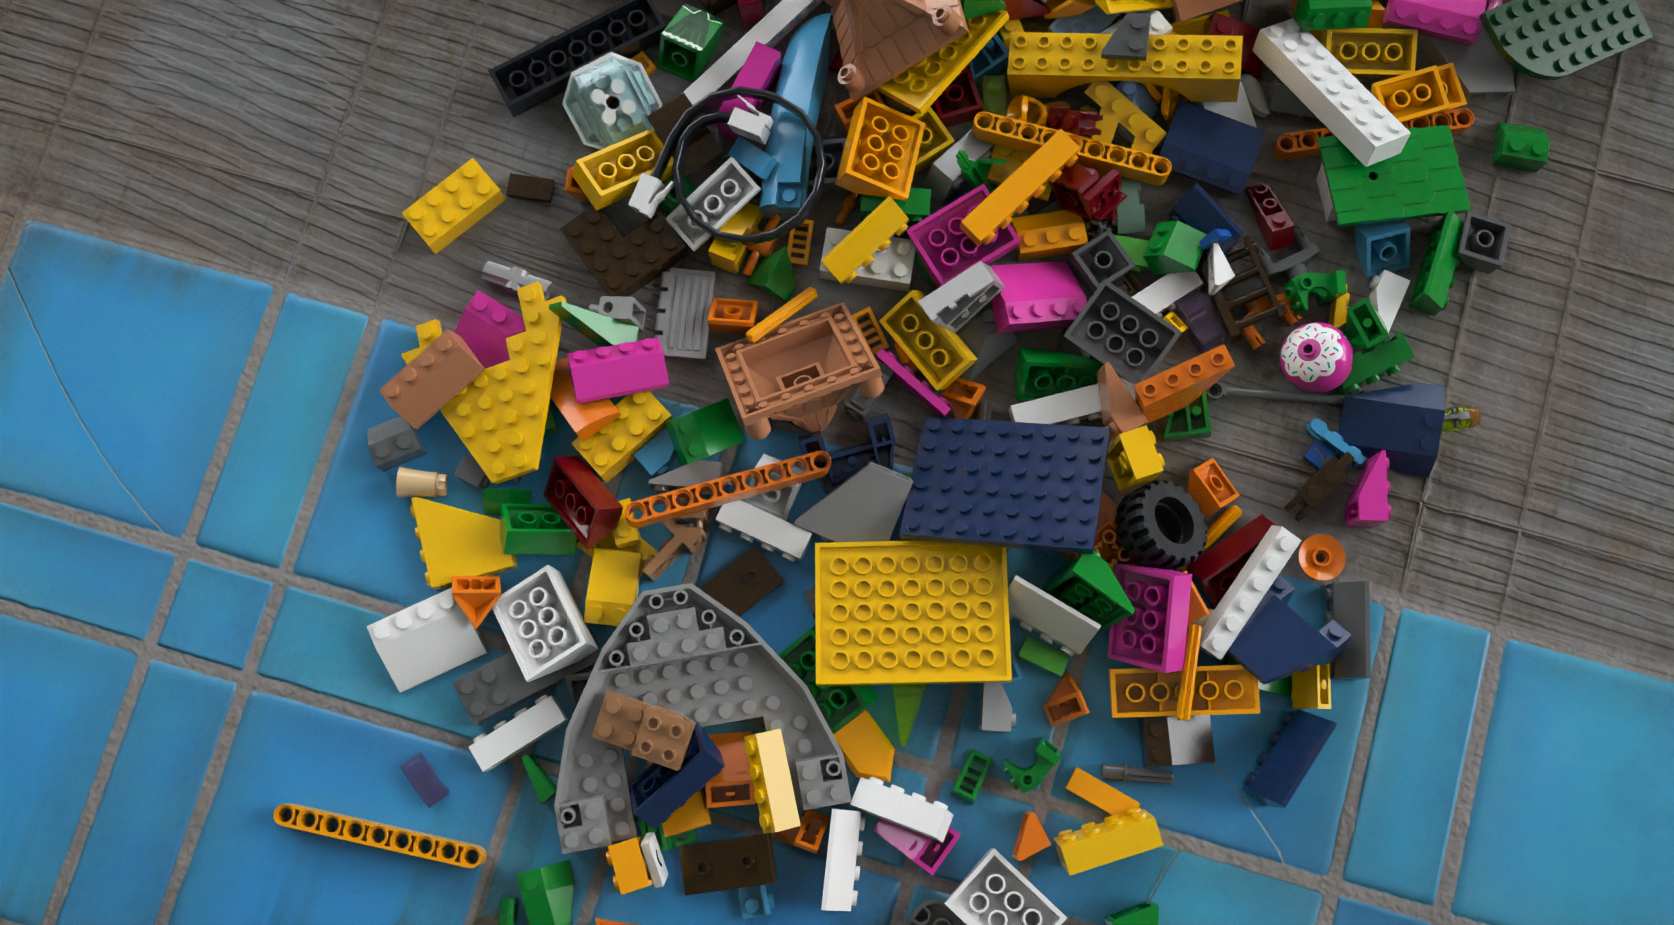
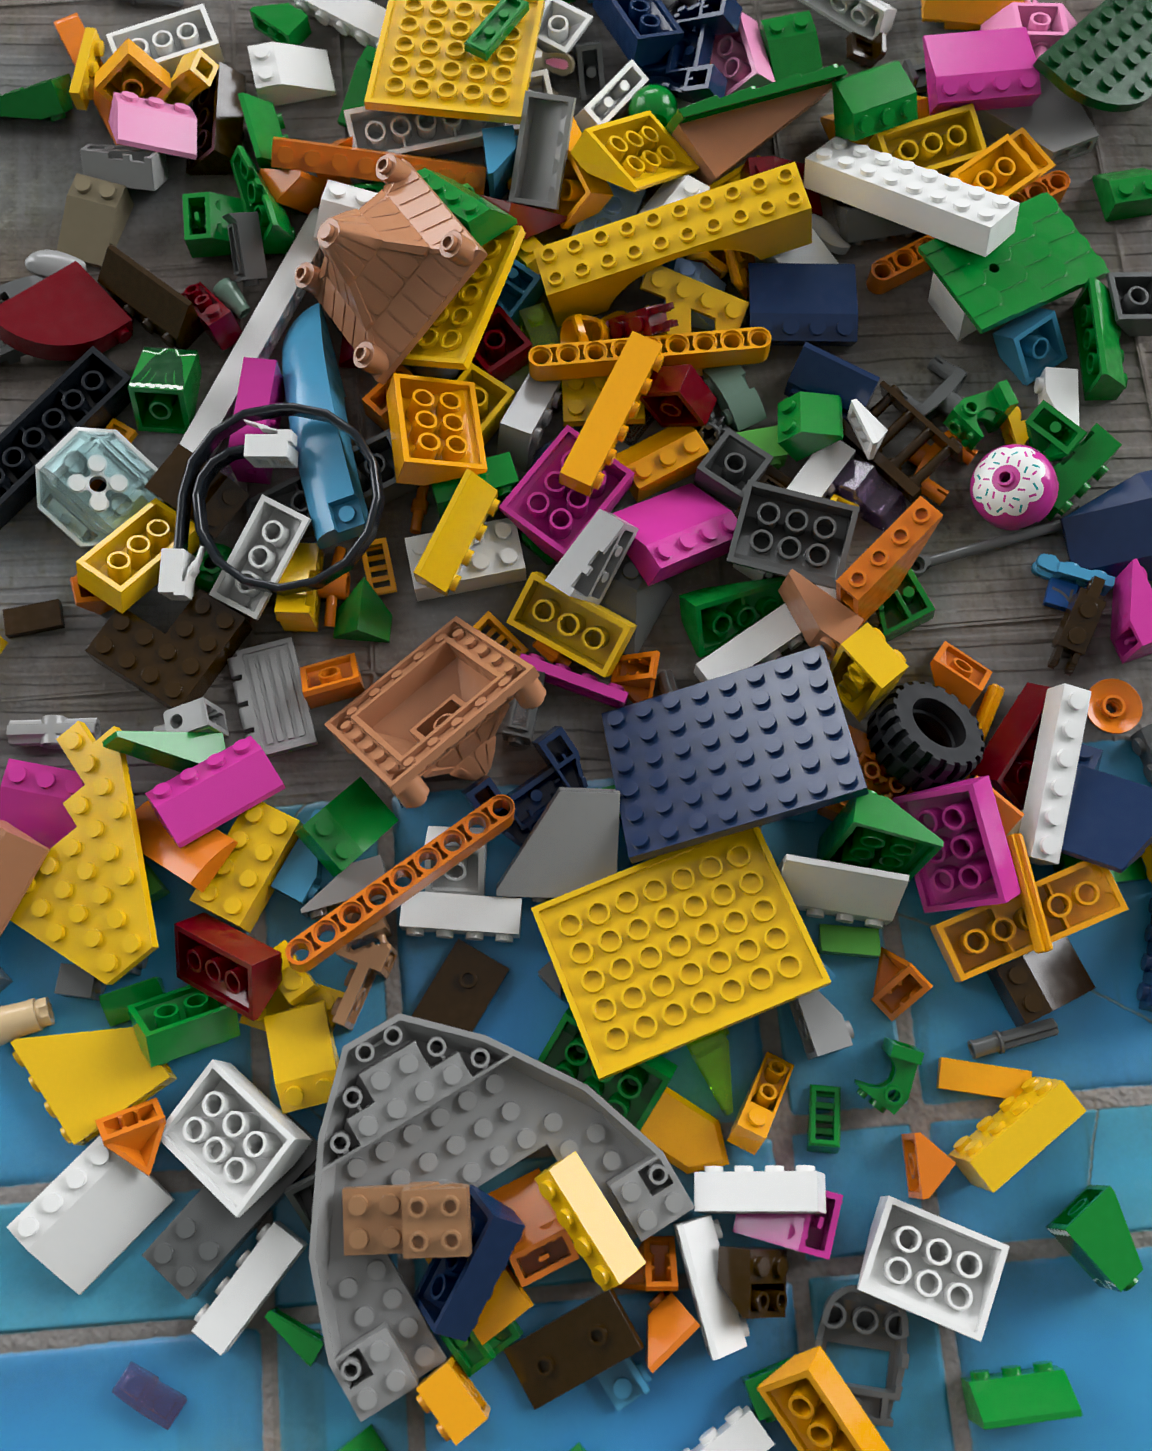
camera: 25 degrees left, 5 degrees down
white tile [640,832,669,888] -> none
dark azure tile [728,135,778,180] -> none
light orange axle [745,287,818,343] -> none
green piece [956,150,1006,194] -> none
dark red slope [1082,169,1127,222] -> none
dark grey wing [1101,13,1151,61] -> none
blue tile [1199,228,1232,249] -> none
dark red slope [1246,182,1295,251] -> none
none -> orange slope [645,1291,701,1373]
none -> dark brown slope [718,1246,788,1319]
none -> light orange slope [727,1051,795,1155]

